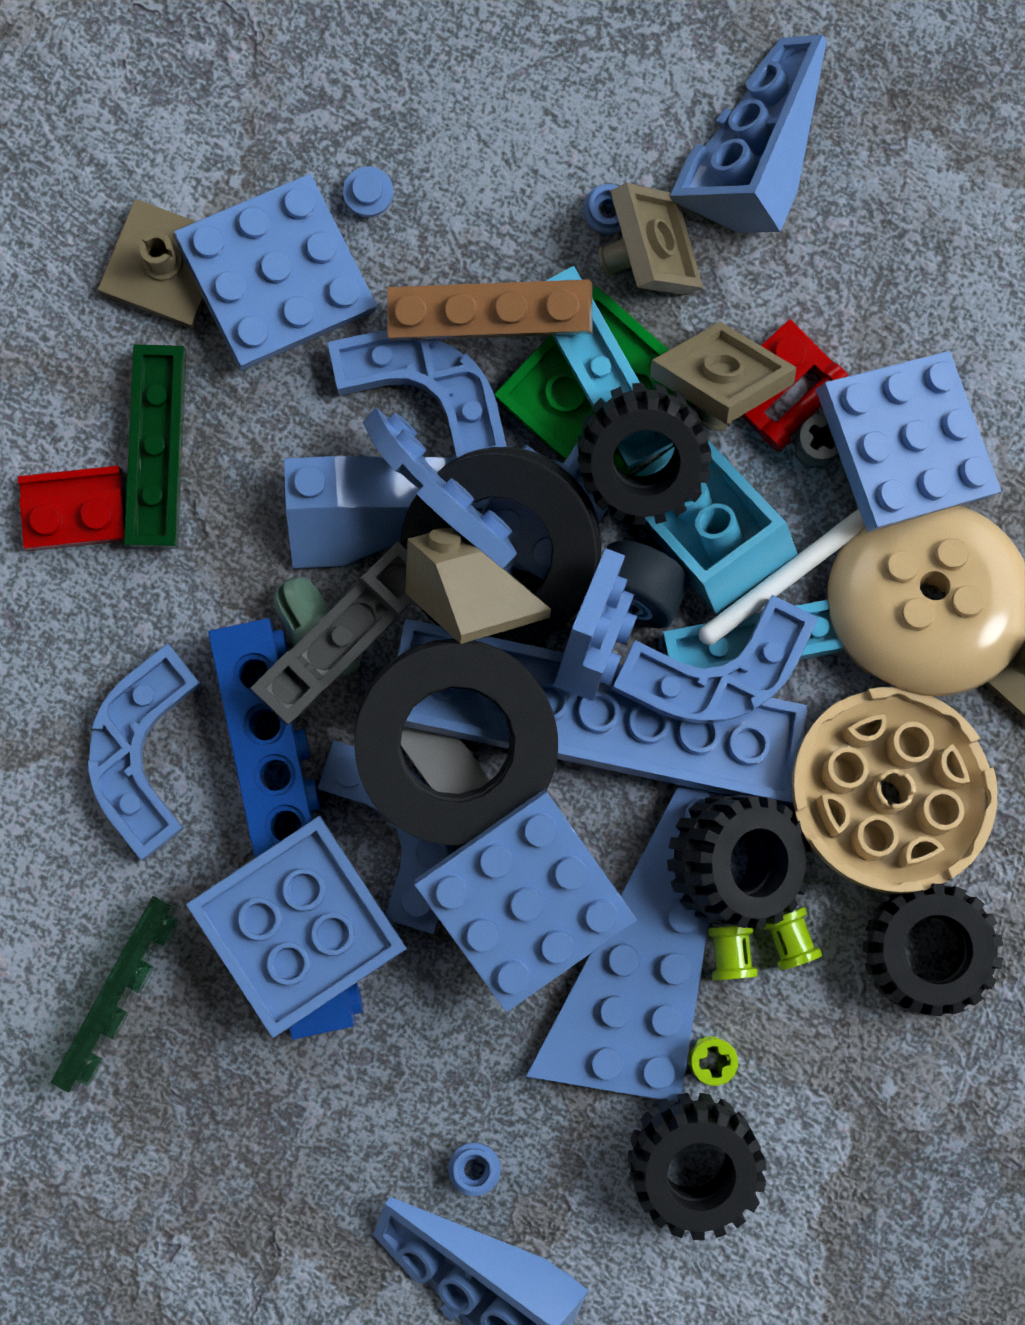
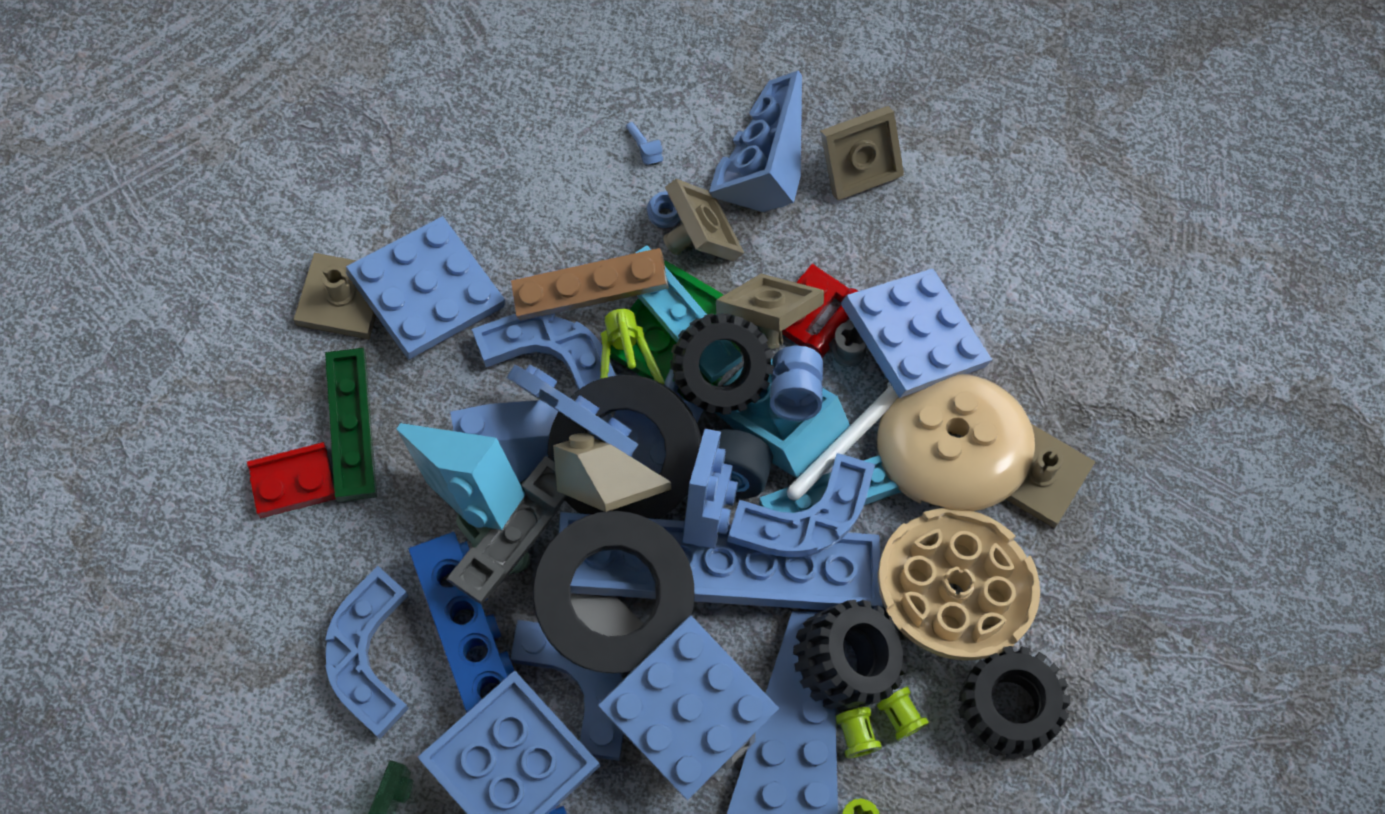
camera: 10 degrees left, 15 degrees down
medium blue plate [343,166,393,217] -> none
none -> medium azure slope [396,423,525,530]
none -> lime plant [600,309,665,385]
none -> medium blue hand [626,122,663,165]
none -> medium blue wheel [770,345,823,421]
none -> dark tan tile [820,106,904,200]

